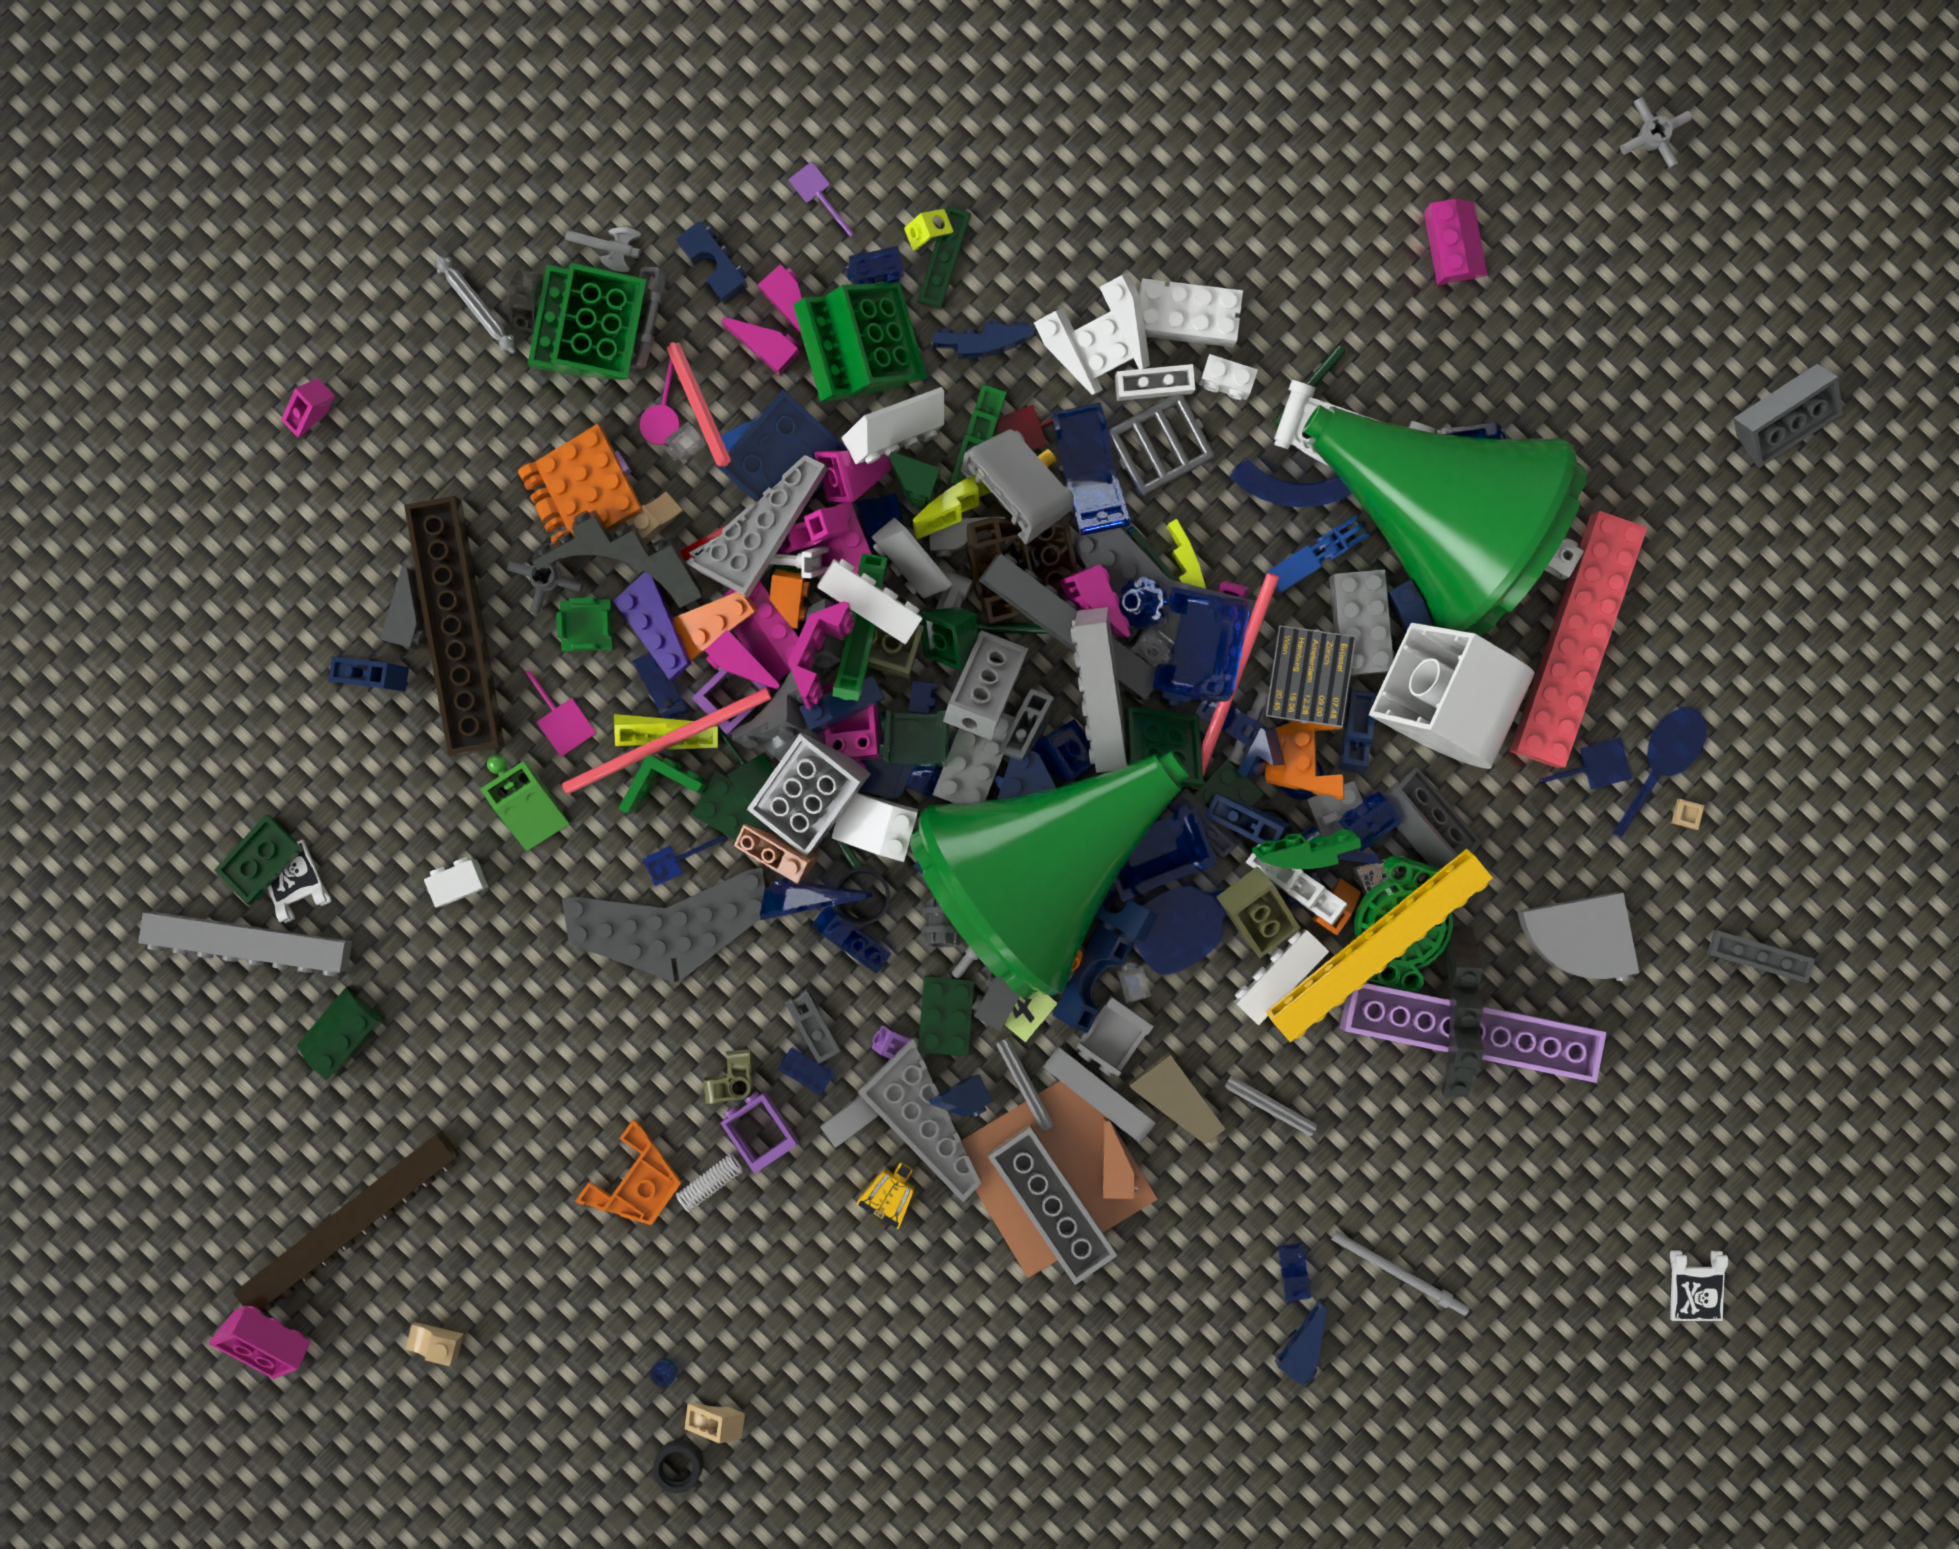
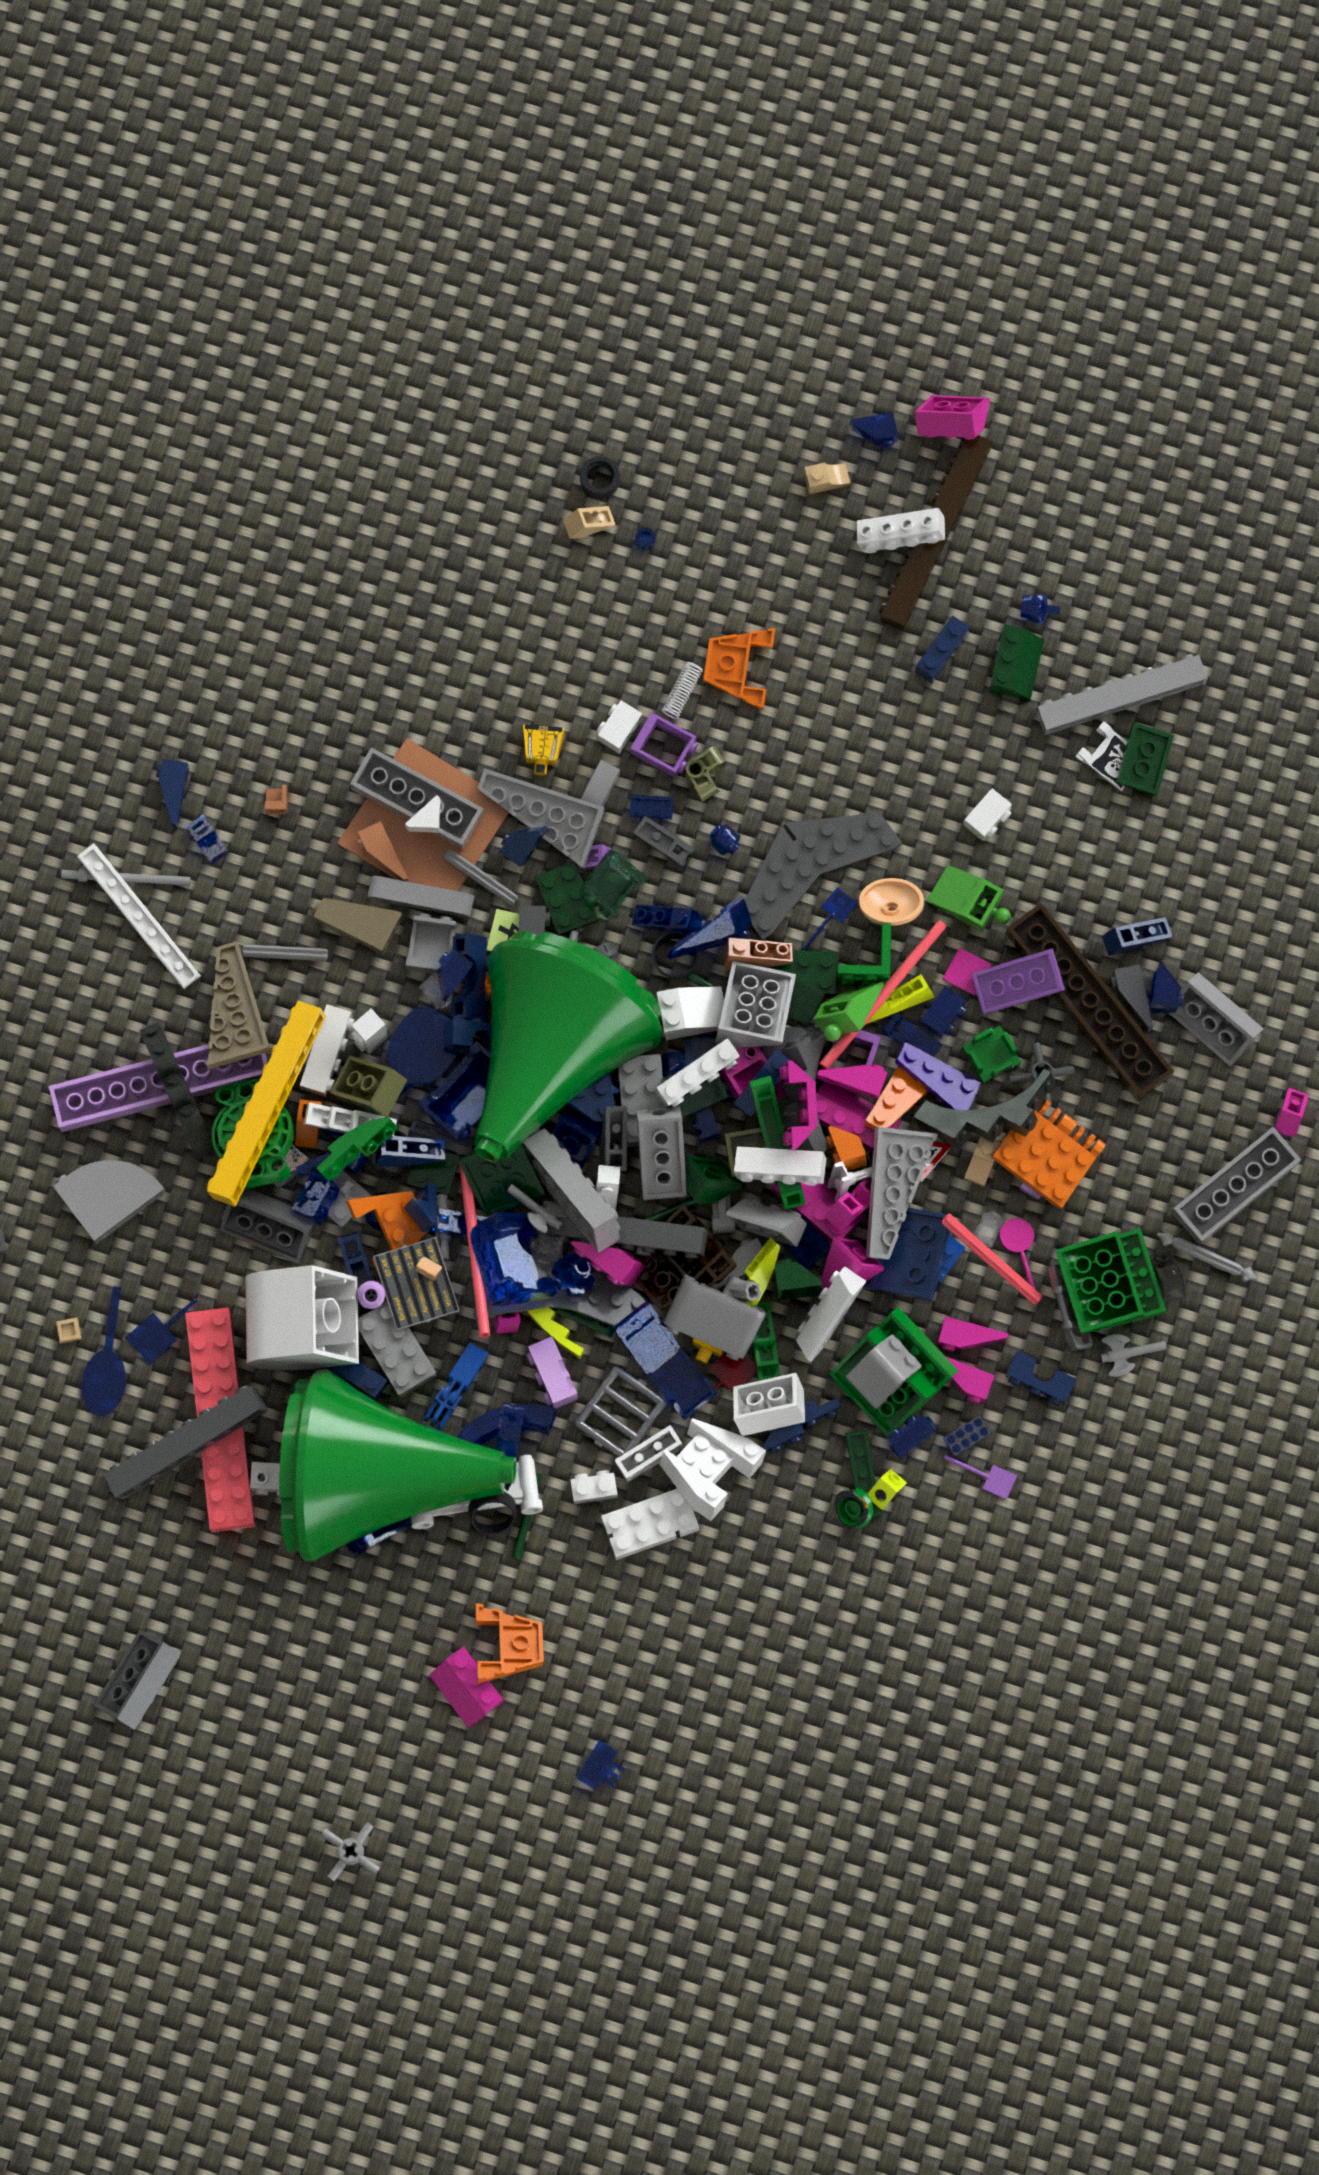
camera: 155 degrees right, 10 degrees down
none -> white tile [77,843,201,990]
none -> dark grey brick [104,1385,268,1499]
none -> dark tan wing [207,941,271,1070]
none -> nougat panel [265,785,288,815]
none -> white brick [351,1009,389,1054]
none -> lavender head [357,1280,385,1309]
none -> white slope [405,795,441,833]
none -> light nougat slope [416,1257,442,1281]
none -> clear blue slope [437,949,474,1002]
none -> black tyre [468,1491,516,1535]
none -> orange wing [475,1603,544,1683]
none -> clear blue plate [495,1402,525,1459]
none -> light grey piece [507,1184,568,1233]
none -> lavender wedge [526,1337,578,1409]
none -> clear blue hinge [576,1740,626,1790]
none -> clear green panel [579,850,647,918]
none -> white brick [595,1165,620,1211]
none -> white brick [597,700,643,754]
none -> white brick [654,1038,740,1107]
none -> clear blue head [709,823,741,855]
none -> light grey piece [722,1276,761,1302]
none -> white brick [733,1373,805,1436]
none -> bright green slope [813,982,884,1041]
none -> green piece [834,1488,873,1529]
none -> light grey piece [846,1334,922,1410]
none -> clear blue slope [851,412,898,447]
none -> white brick [857,508,945,553]
none -> light nougat dish [859,878,924,926]
none -> dark blue arch [915,616,970,684]
none -> clear blue brick [920,986,967,1039]
none -> clear blue tile [943,1415,992,1457]
none -> medium lavender tile [971,949,1065,1015]
none -> clear blue piece [1020,594,1060,623]
none -> clear blue slope [1149,962,1184,1014]
none -> light grey slope [1165,972,1263,1067]
none -> light grey brick [1171,1127,1301,1246]

